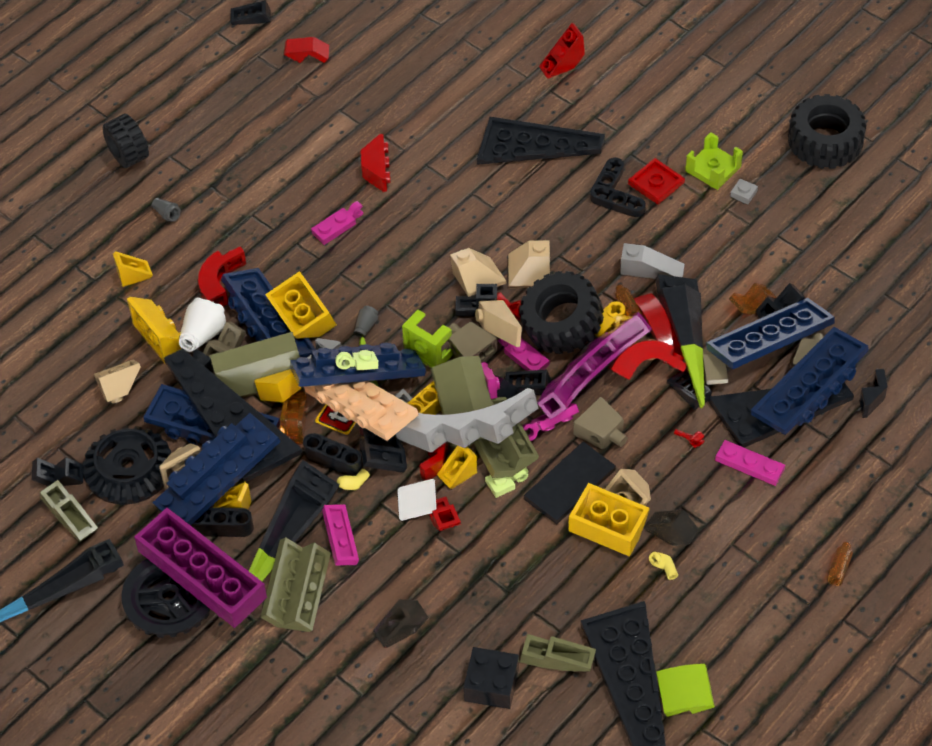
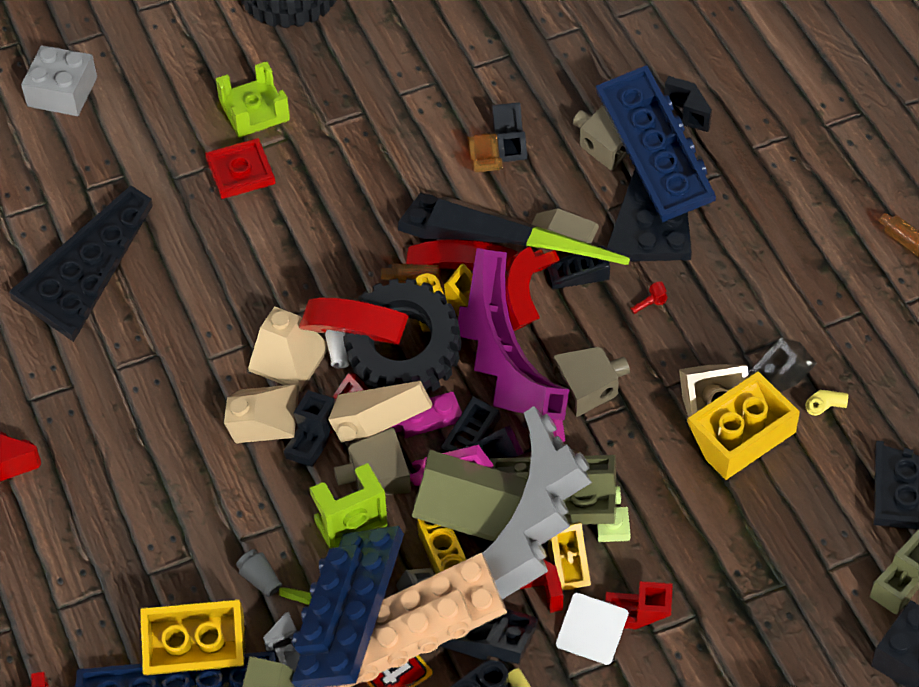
camera: 65 degrees left, 0 degrees up
dark pink plate [311,201,364,245] -> none
yellowish green plate [335,350,378,370] -> none
black tile [524,441,616,525] -> none
black beam [590,157,646,217] -> none
light grey slope [620,243,685,279] -> none
dark blue plate [706,298,835,369] -> none
dark pink plate [715,440,785,486] -> none
light grey plate [730,179,758,204] -> none
none -> light grey brick [21,45,97,116]
none -> red slope [299,298,409,344]

